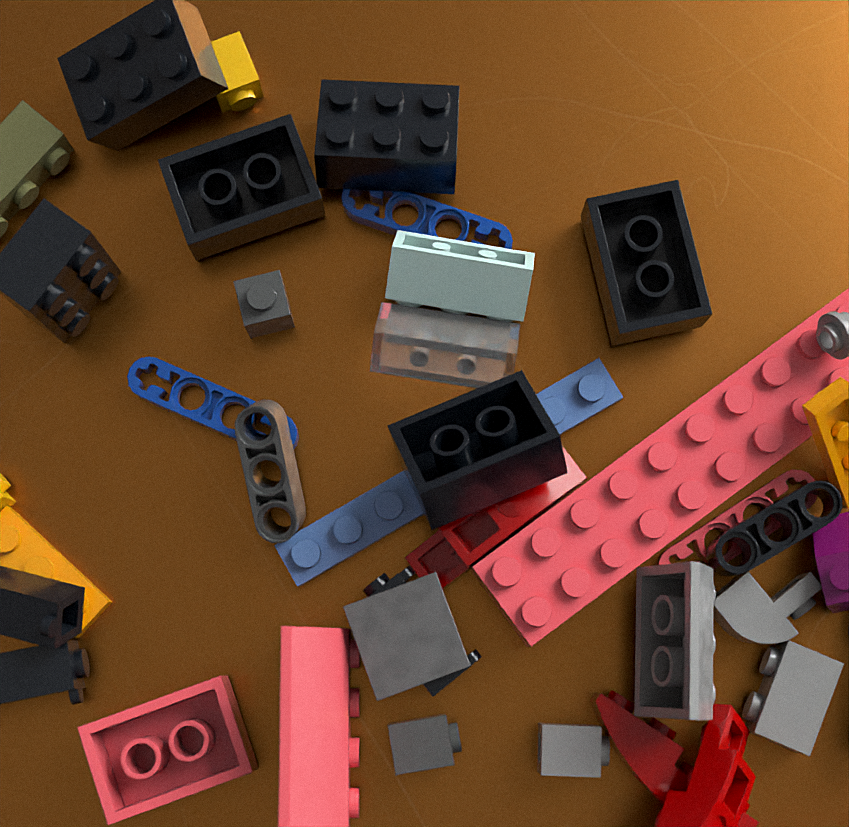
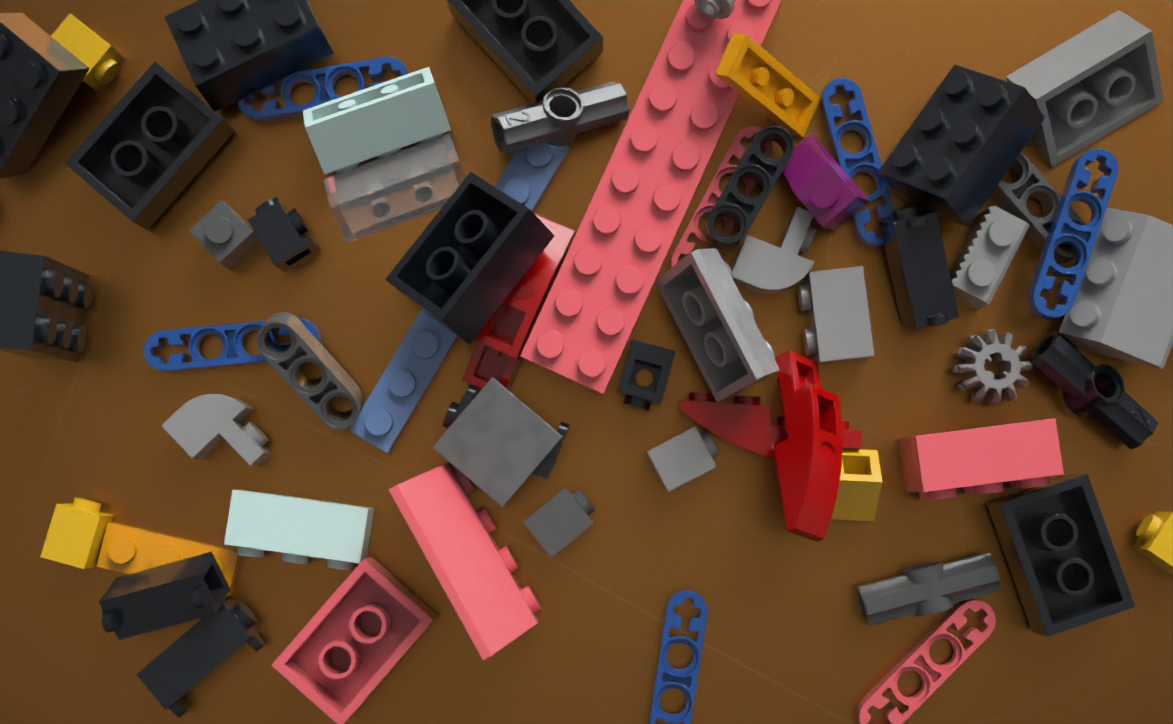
camera: 25 degrees left, 5 degrees up
none -> light grey brick [161,394,272,466]
none -> light aqua brick [224,490,374,570]
none -> black brick [248,197,321,272]
none -> dark grey piece [490,81,630,154]
none -> black brick [617,339,676,411]

